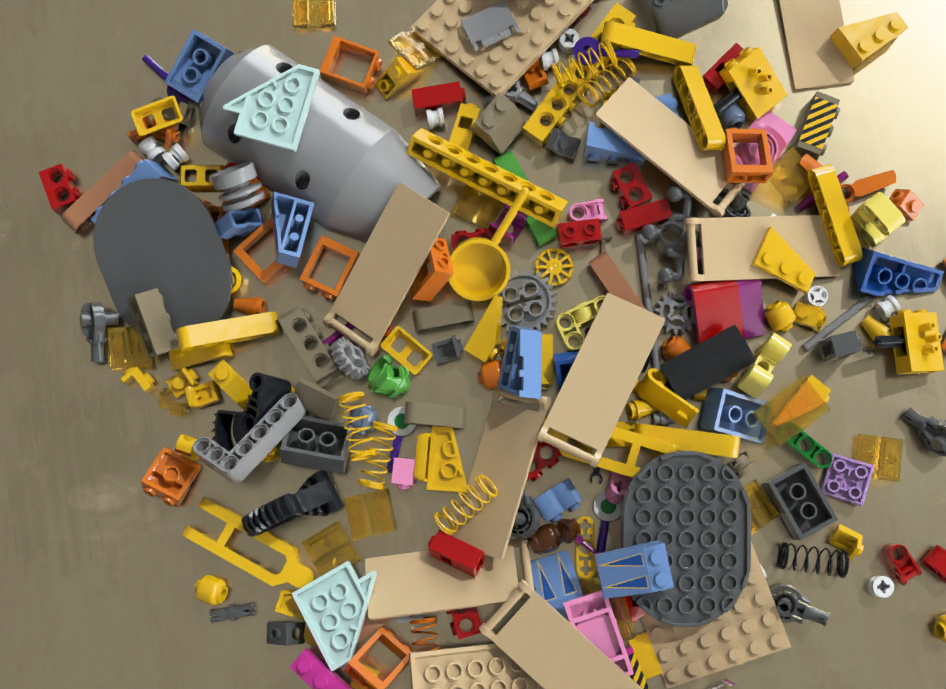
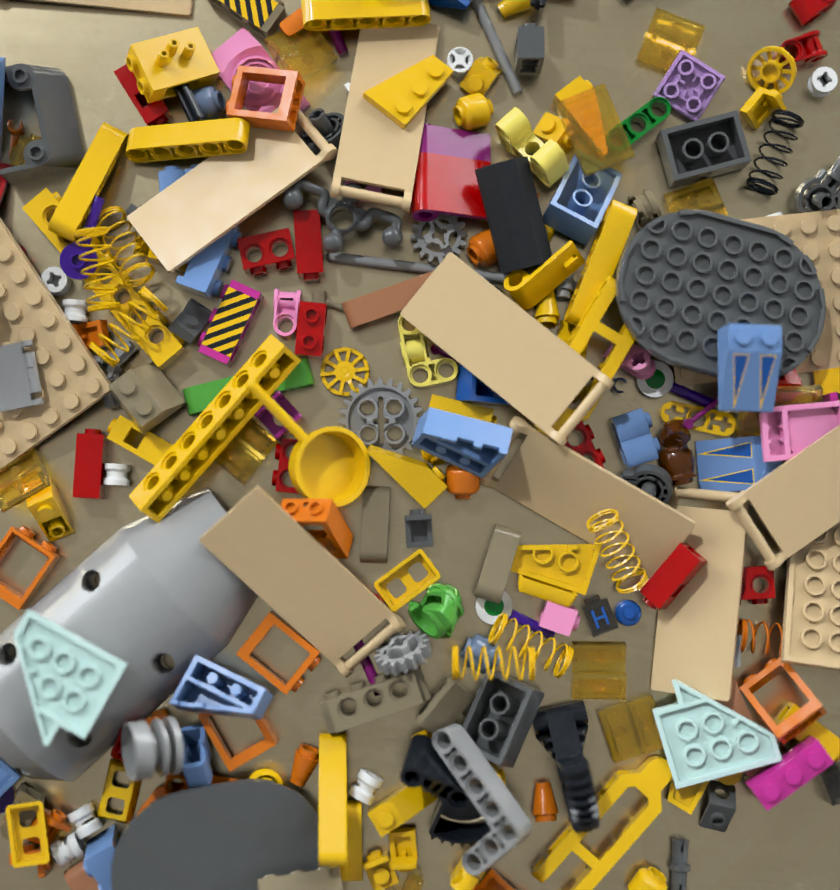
camera: 80 degrees left, 5 degrees up
none -> yellow piece [89,286,168,368]
none -> brick [197,280,263,367]
none -> white wheel [348,768,384,805]
none -> orange cone [532,782,559,822]
none -> yellow bracket [533,112,578,155]
none -> clear smoke brick [579,594,618,637]
none -> blue piece [614,599,642,626]
none -> yellow wheel [747,46,797,94]

